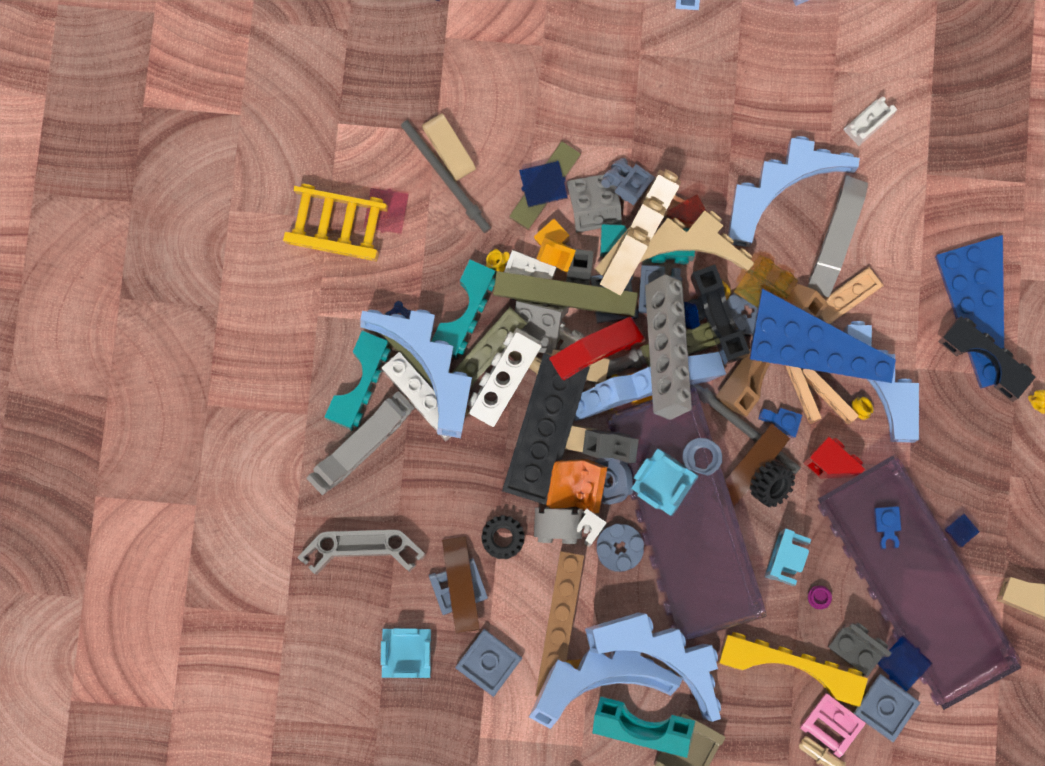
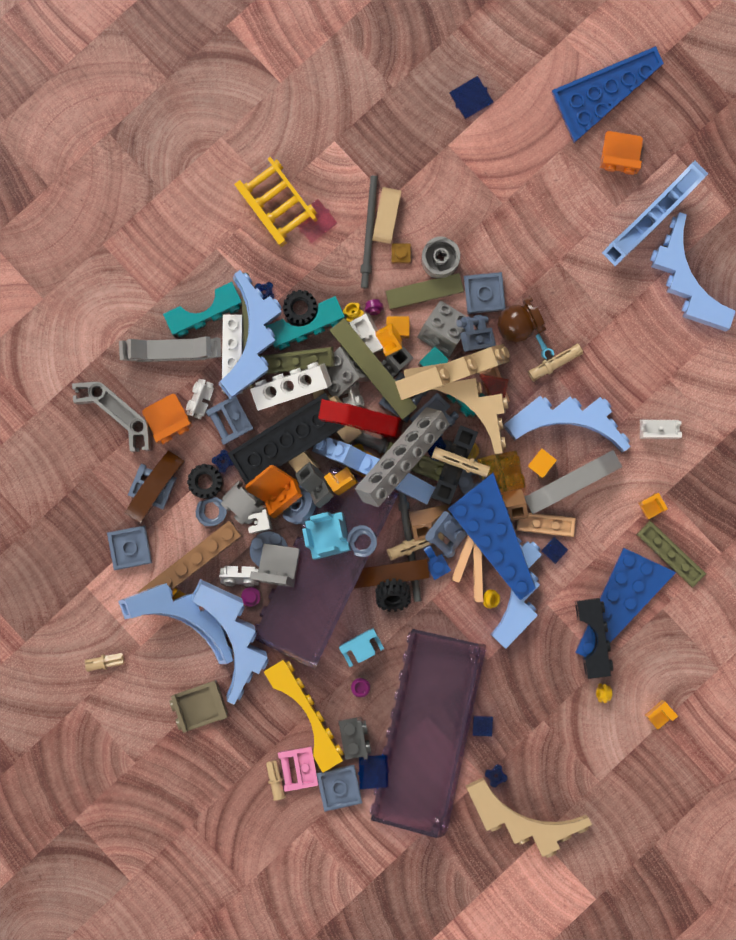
camera: 45 degrees right, 5 degrees up
medium azure panel [381,629,431,678] -> none
clear blue piece [519,161,568,208] -> none
teal arch [592,697,696,758] -> none
red slope [803,437,865,479] -> none
blue plate [874,507,901,549] -> none
none -> orange bracket [142,394,193,445]
none -> white hinge [186,379,214,420]
none -> sand blue piece [196,497,227,526]
none -> sand blue plate [206,396,253,445]
none -> clear blue plate [212,450,234,473]
none -> white hinge [219,566,259,587]
none -> magenta plate [241,587,261,607]
none -> light grey bracket [250,544,300,587]
none -> black tyre [283,290,318,326]
none -> light orange panel [324,467,358,496]
none -> magenta plate [365,299,384,315]
none -> tan pin [387,532,444,560]
none -> pearl gold plate [391,243,411,264]
none -> light grey brick [421,237,460,278]
none -> sand blue plate [425,511,467,558]
none -> tan pin [432,447,490,478]
none -> sand blue plate [464,272,506,314]
none -> clear blue plate [485,764,508,787]
none -> reddish brown tile [497,296,546,343]
none -> tan pin [528,343,583,382]
none -> light orange panel [528,448,557,479]
none -> medium azure hand [536,334,554,359]
none -> clear blue plate [541,537,568,564]
none -> olive tile [636,521,706,588]
none -> light orange panel [638,492,668,519]

